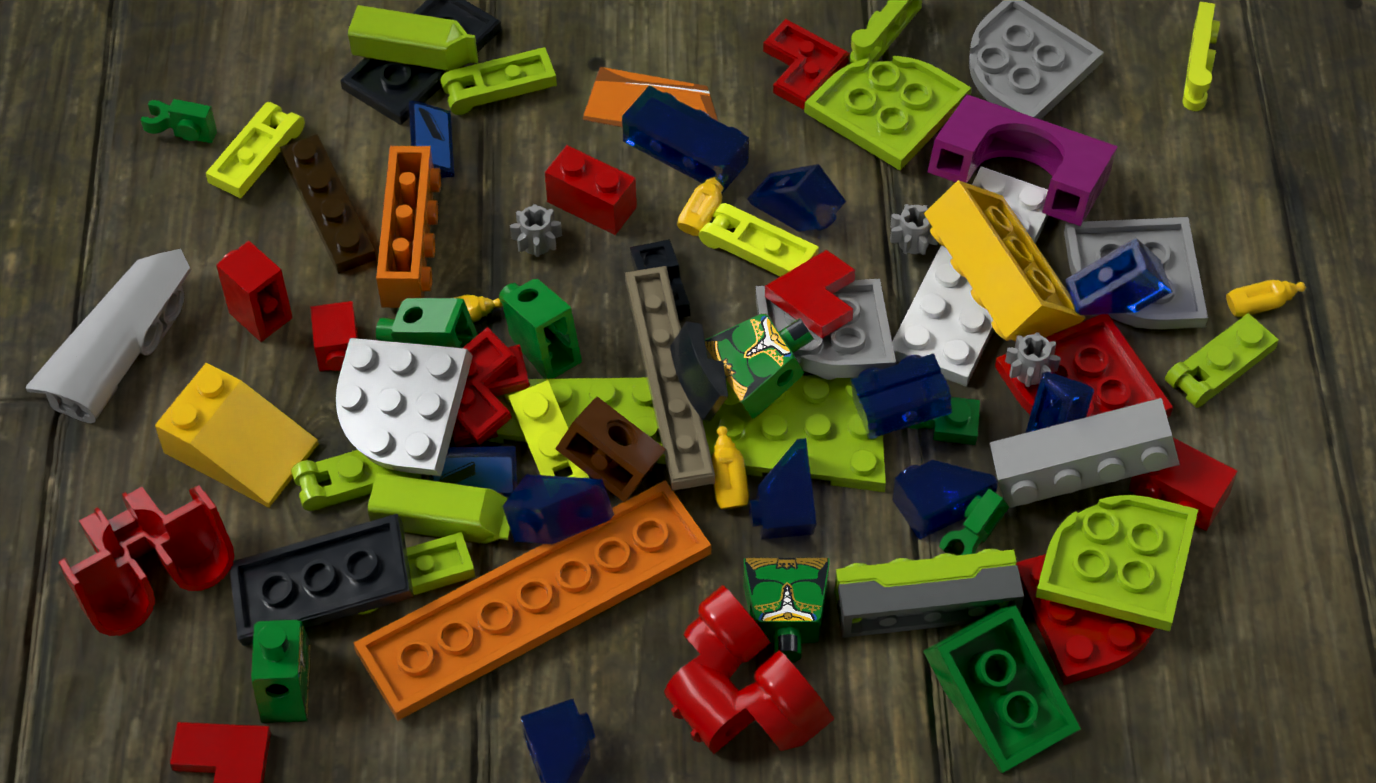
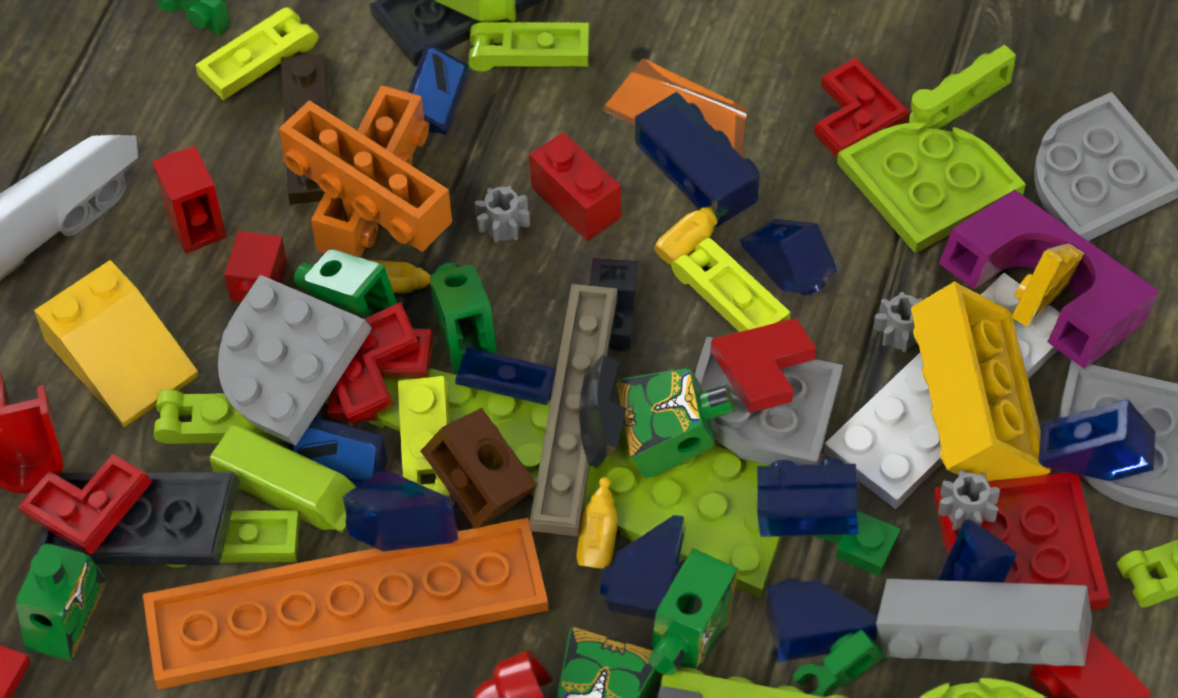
camera: 20 degrees right, 0 degrees up
none -> red tile [18,454,152,555]
none -> orange brick [279,100,452,252]
none -> clear blue slope [455,347,557,405]
none -> green torso [649,548,738,675]
none -> yellow wing [1012,243,1084,327]

